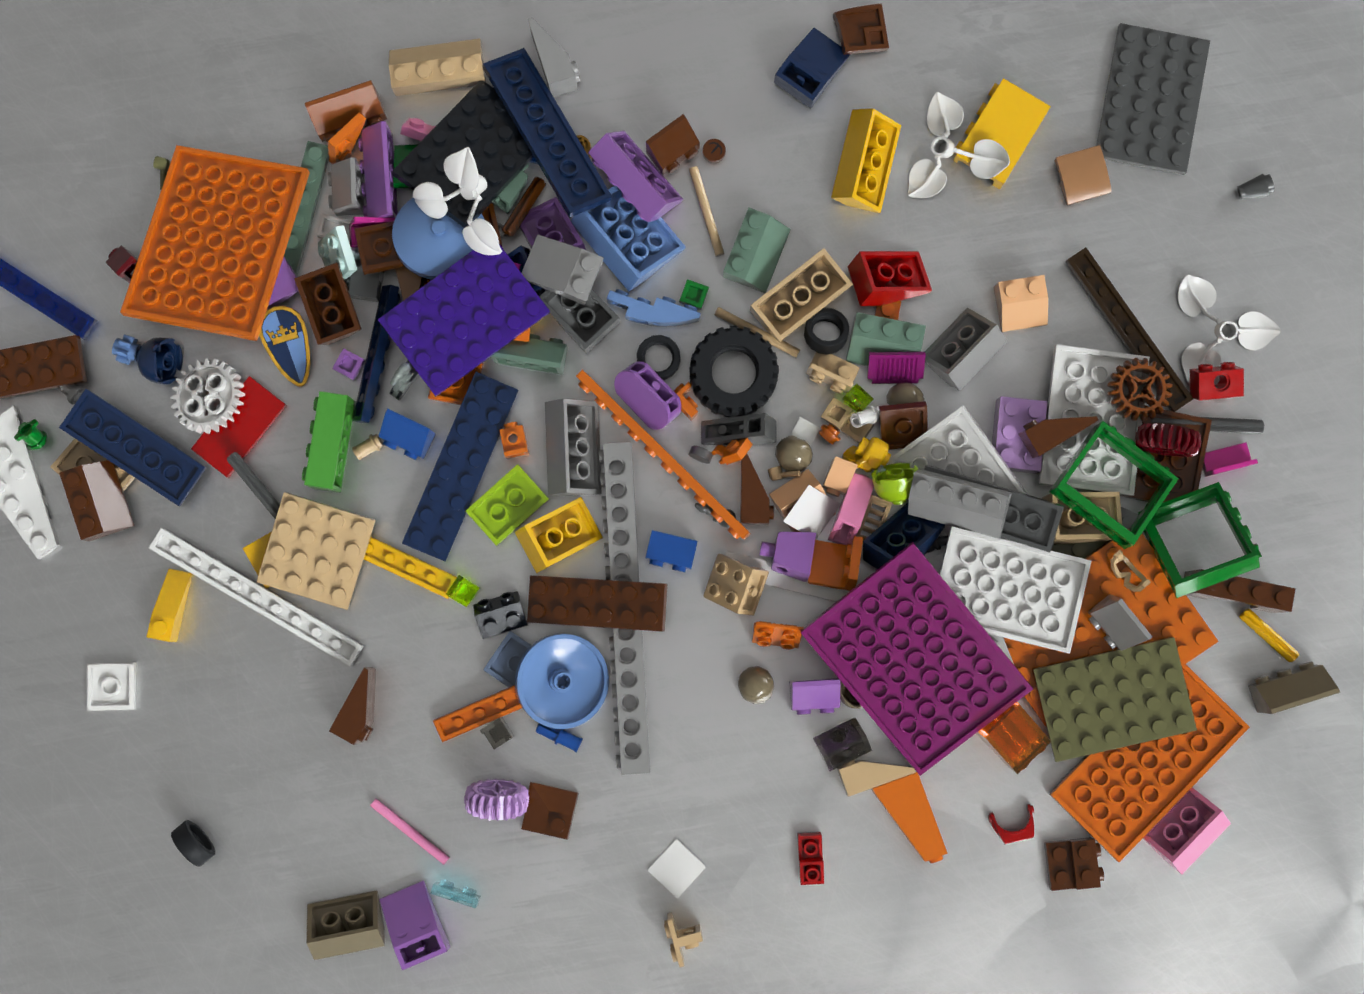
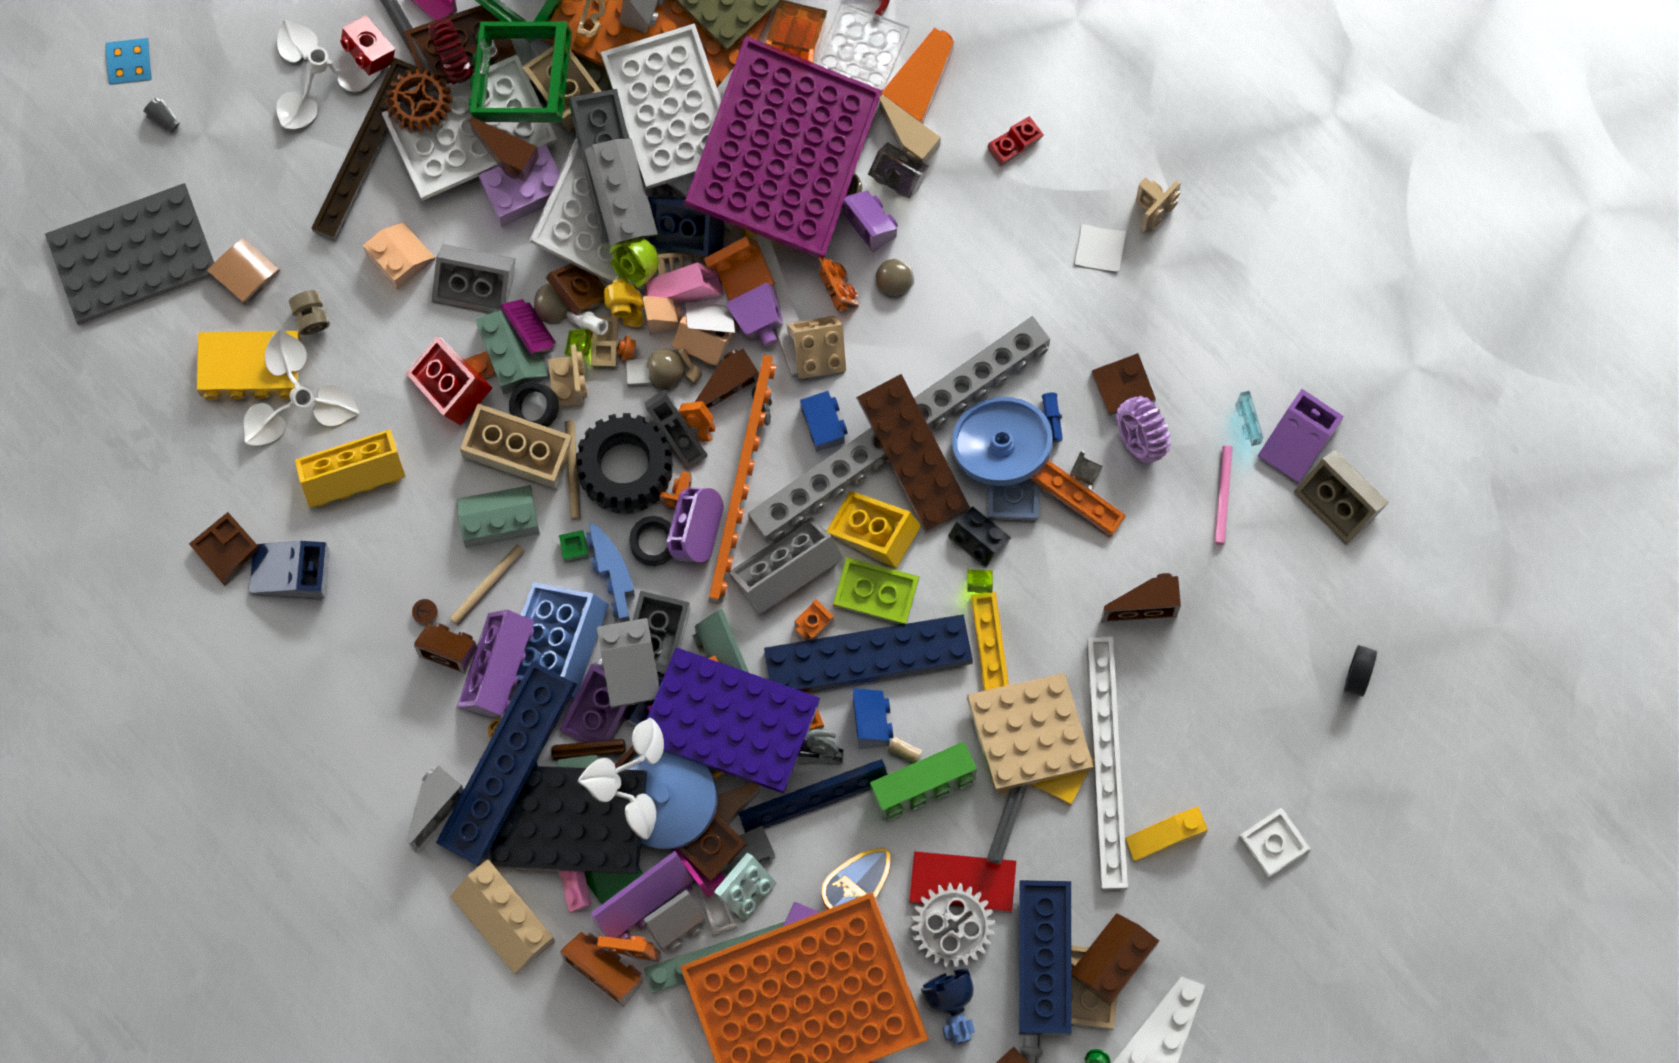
camera: 120 degrees left, 10 degrees down
reddish brown slope [294,262,362,345] -> none
medium lavender plate [332,348,365,380] -> none
flat silver tile [688,445,713,464] -> none
none -> dark azure sticker [106,38,152,84]
none -> dark tan wheel [289,290,330,336]
none -> clear hand [480,39,497,76]
none -> clear plate [815,1,910,90]

